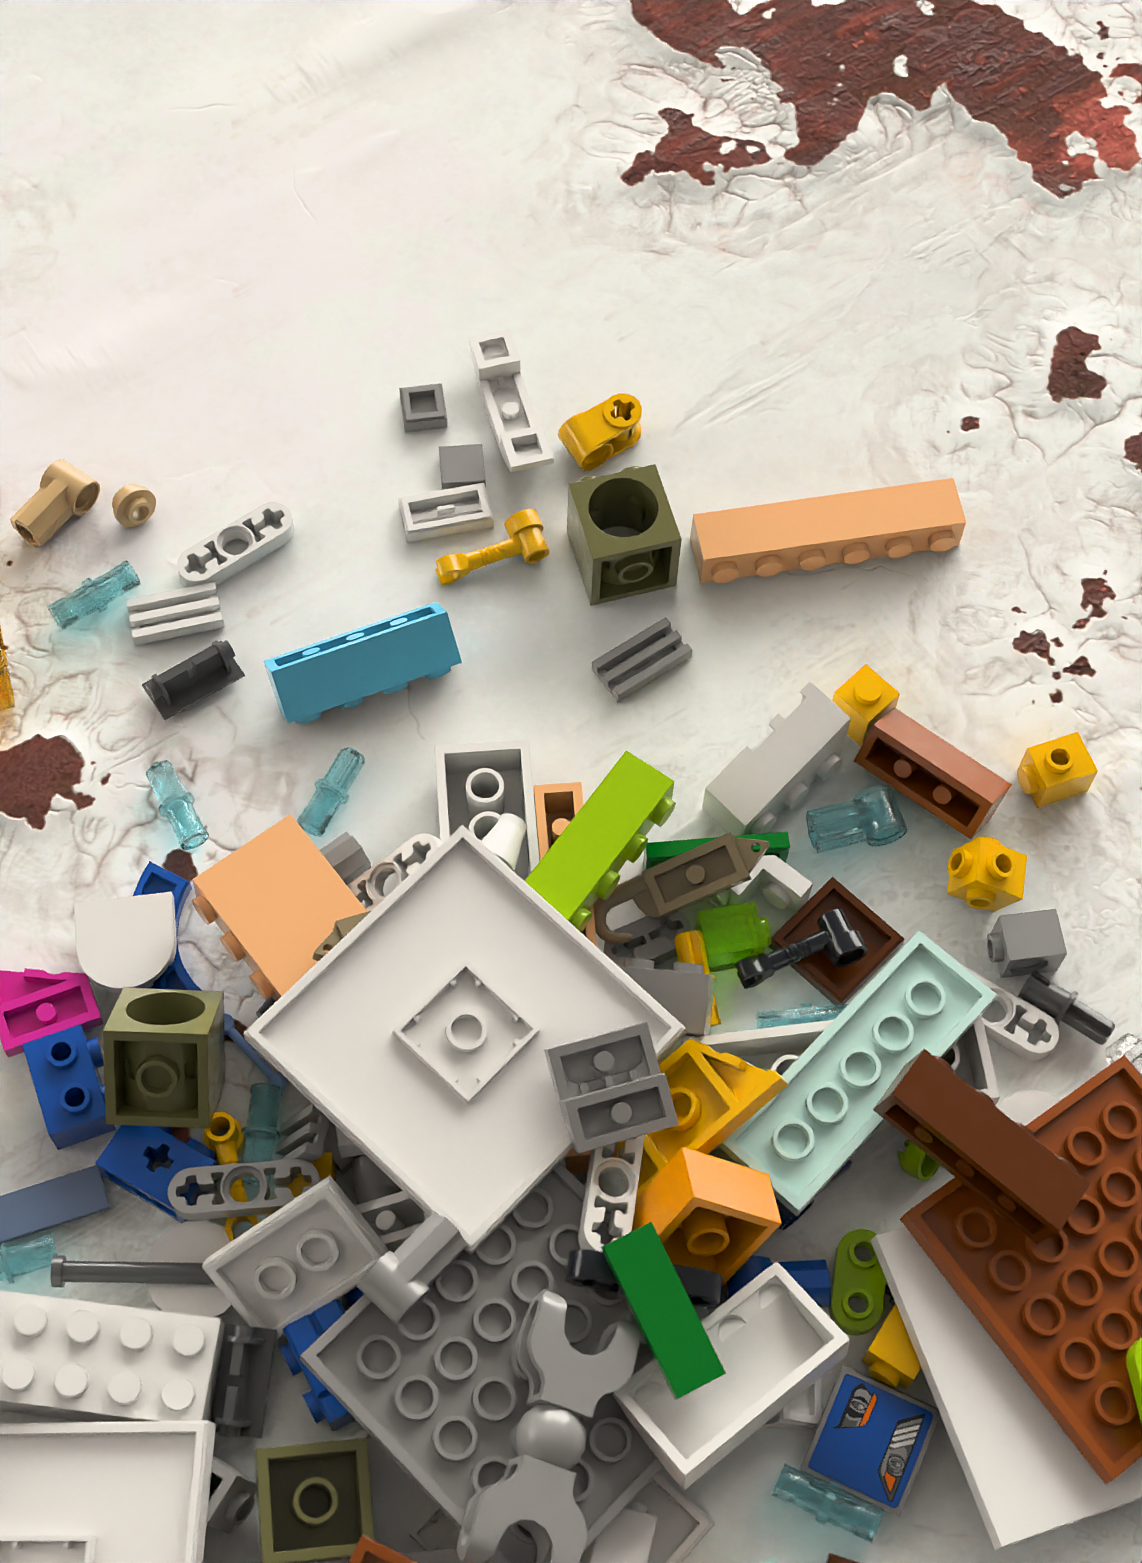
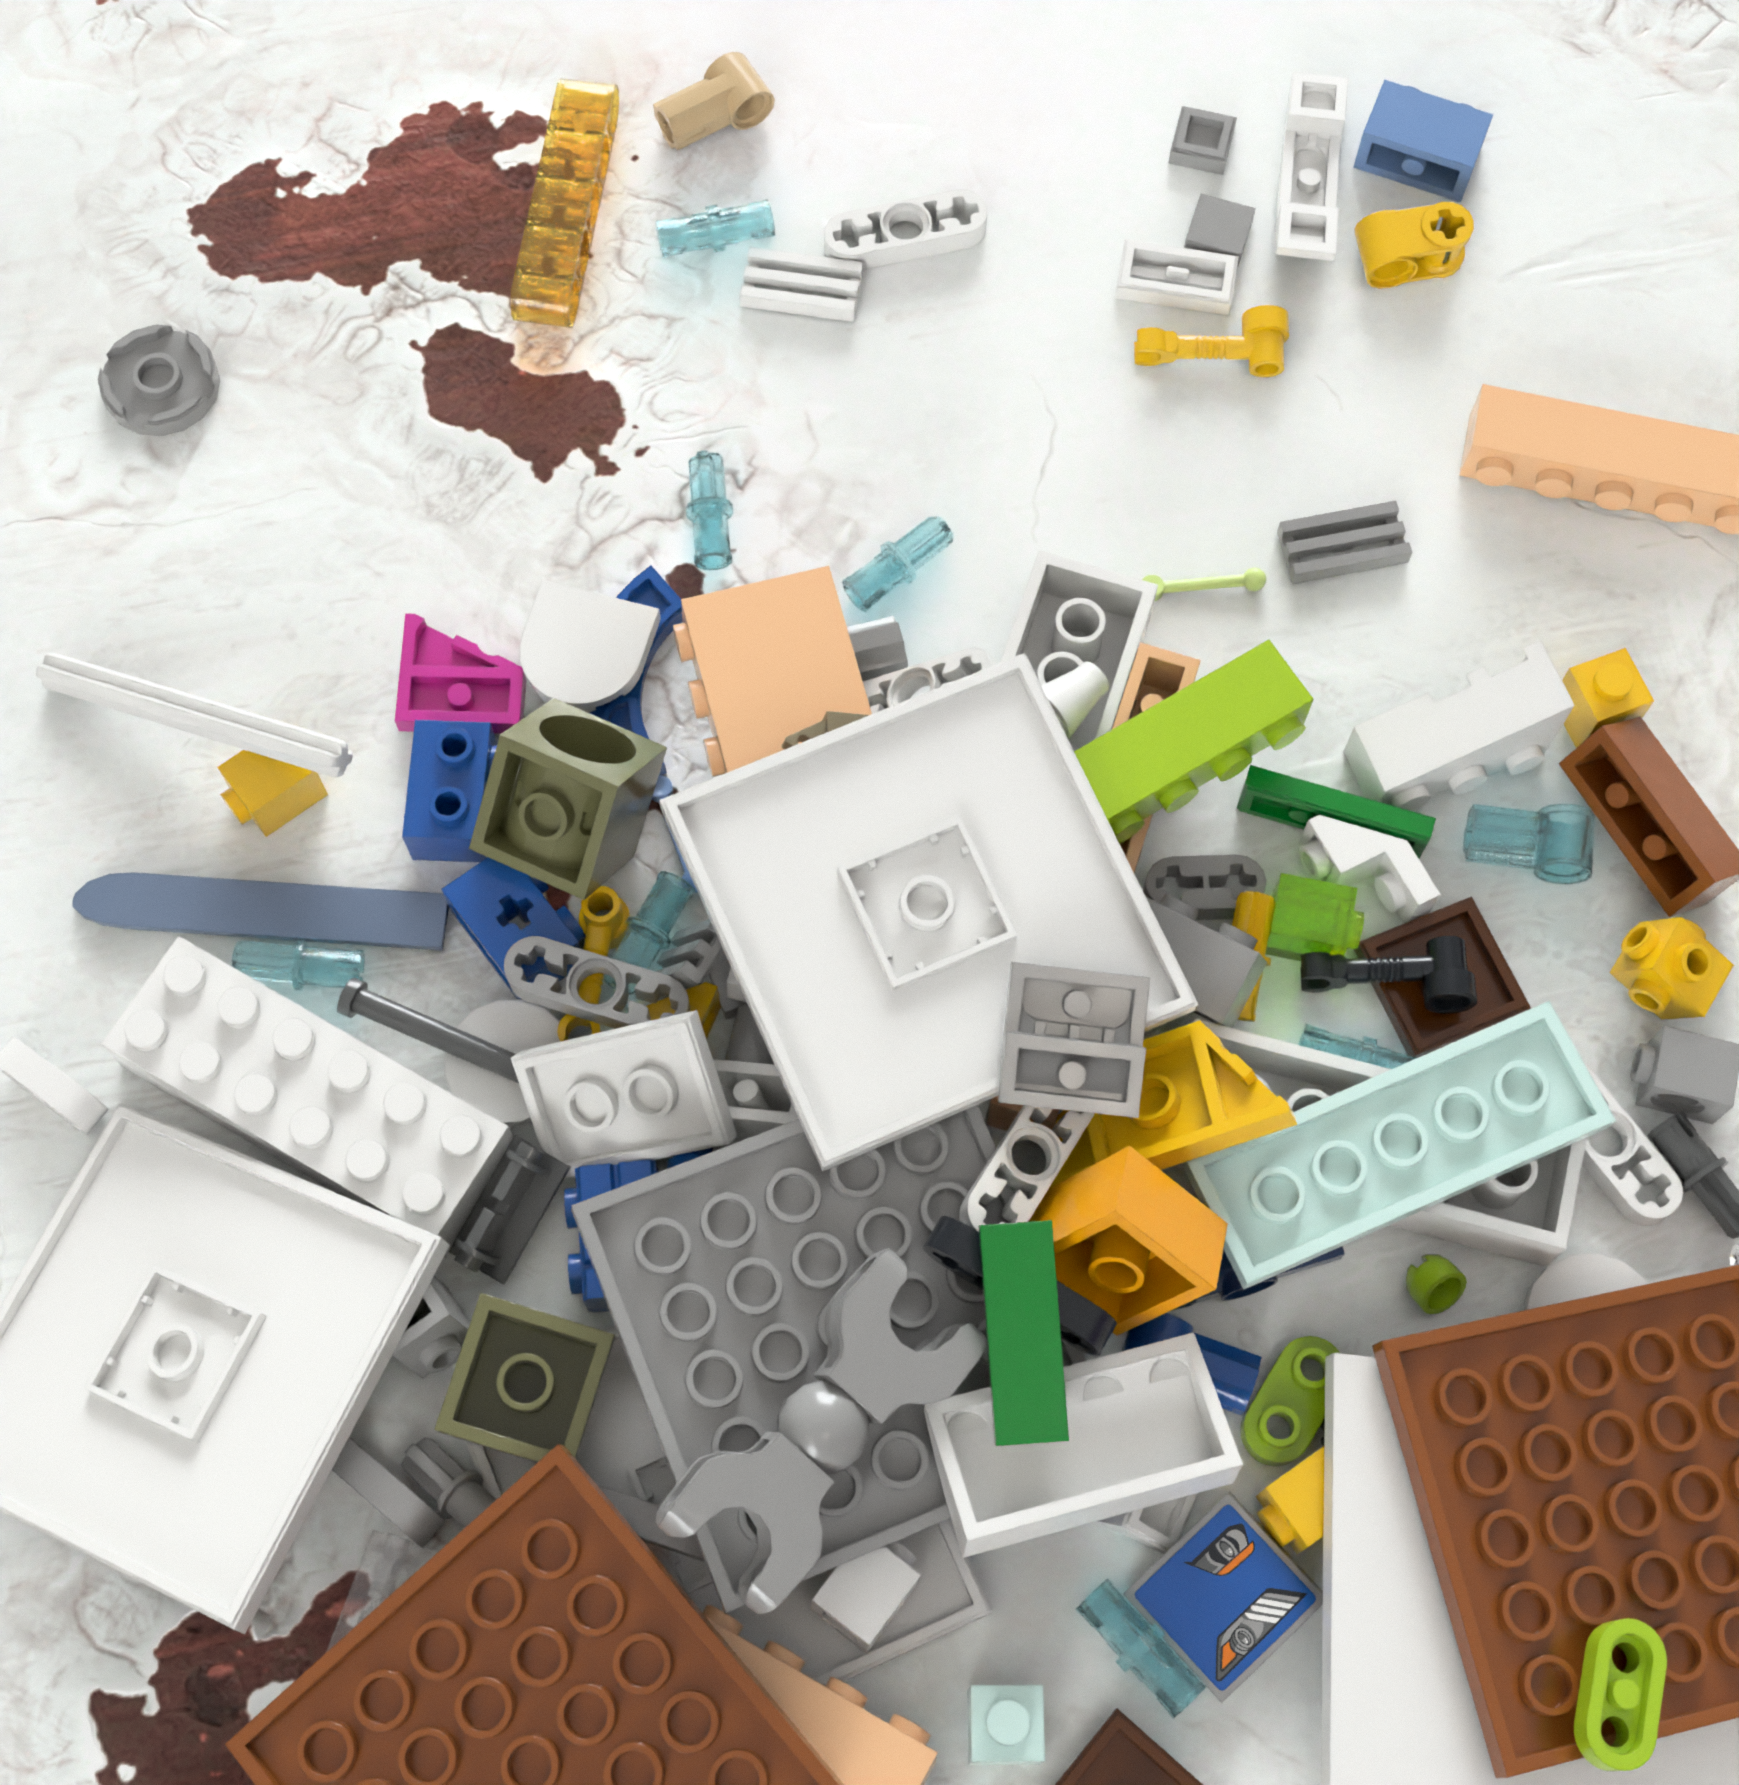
camera: 25 degrees right, 5 degrees up
tan plate [112,484,156,527] -> none
dark grey hinge [142,640,245,720] -> none
medium azure brick [264,602,462,724] -> none
light grey piece [357,1212,468,1325] -> none
olive brick [567,464,682,606] -> none
dark tan plate [593,832,770,945] -> none
reddish brown brick [873,1049,1090,1244] -> none
none -> yellowish green hinge [1142,567,1266,601]
none -> medium blue brick [1353,79,1494,203]

